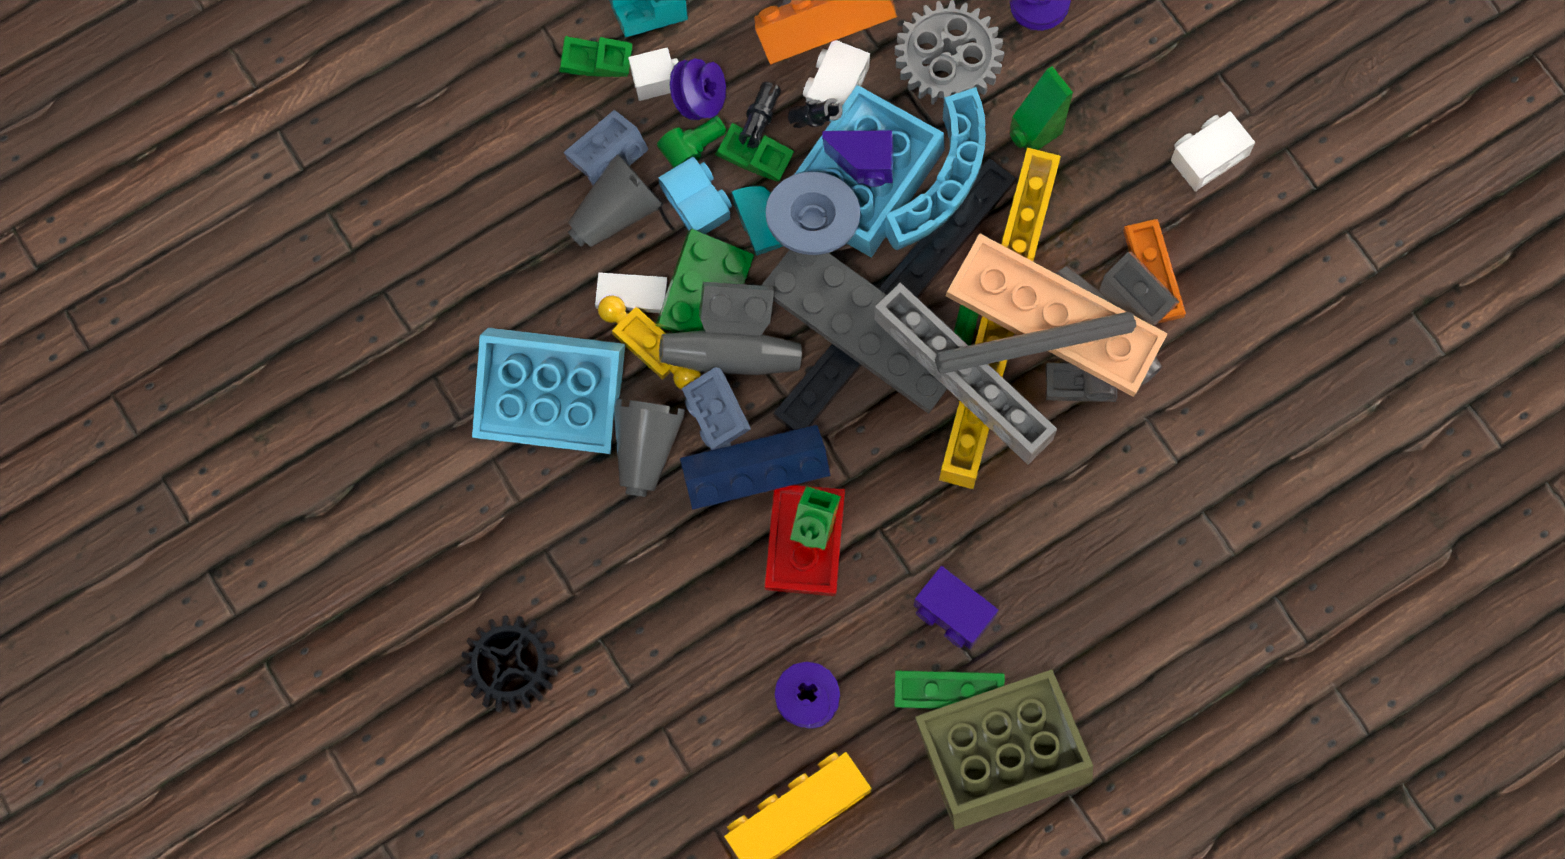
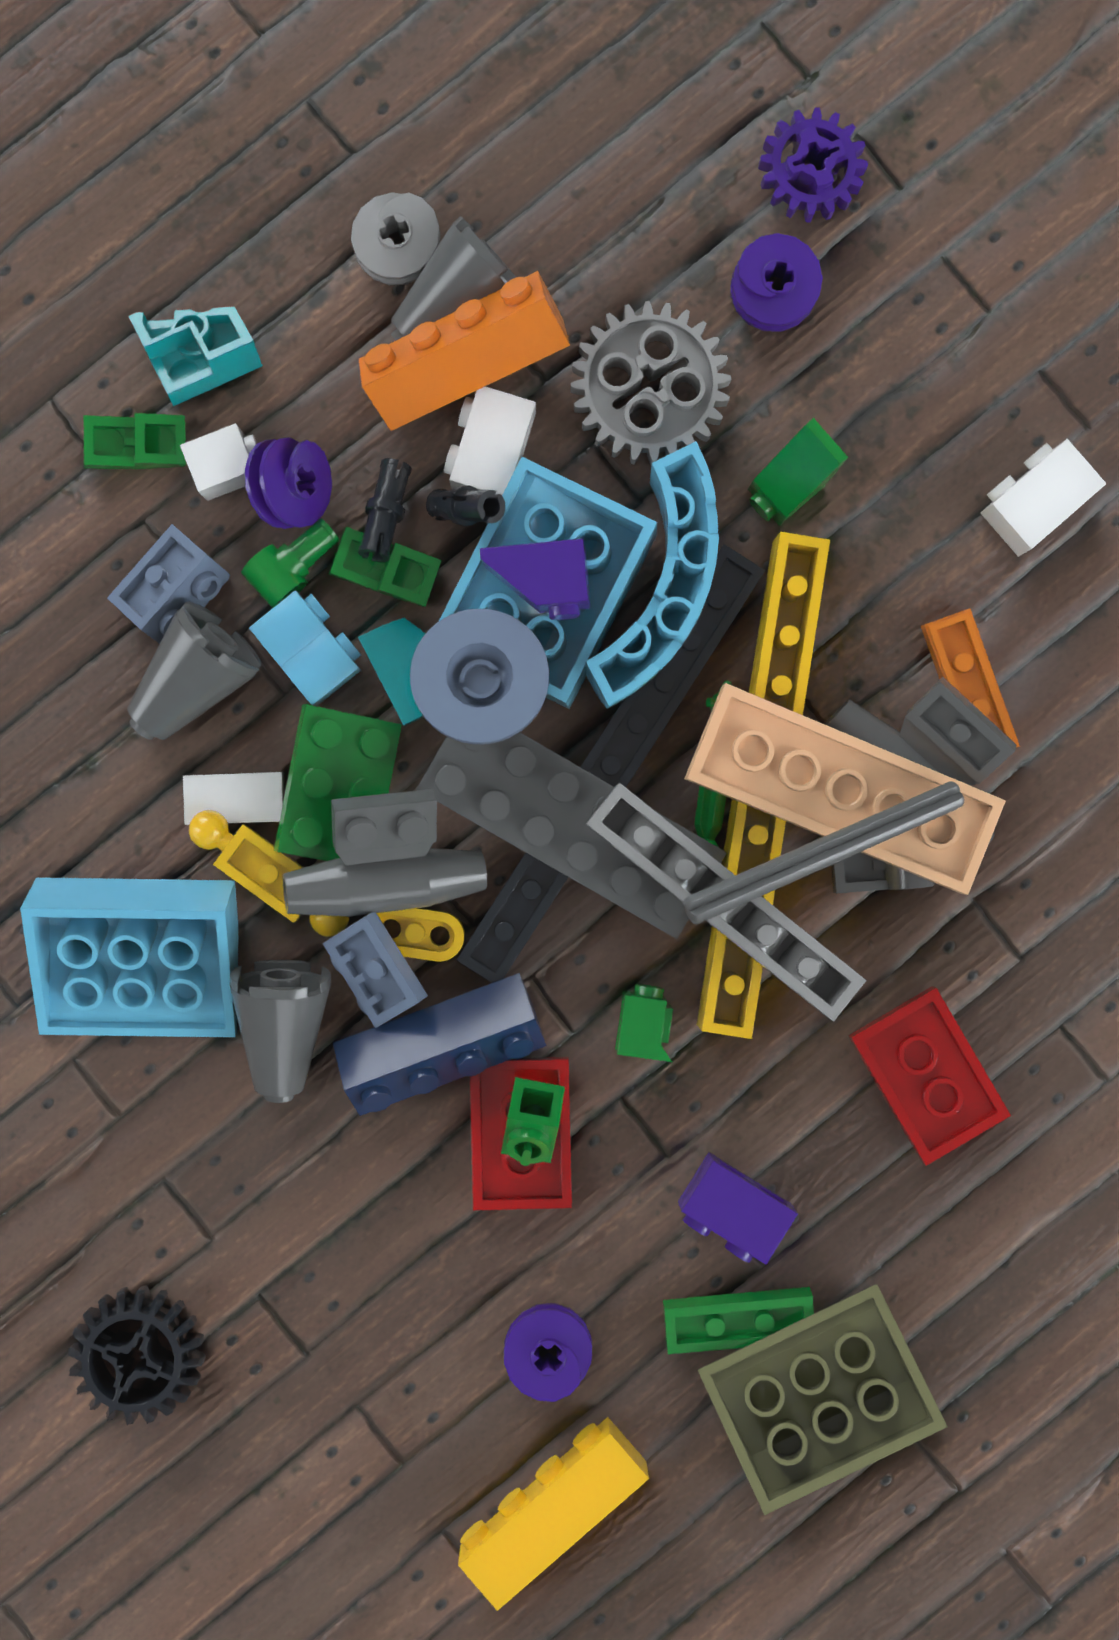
camera: 10 degrees left, 15 degrees up
none -> yellow plate [376,908,465,962]
none -> green window [615,984,673,1062]
none -> red plate [848,986,1011,1166]

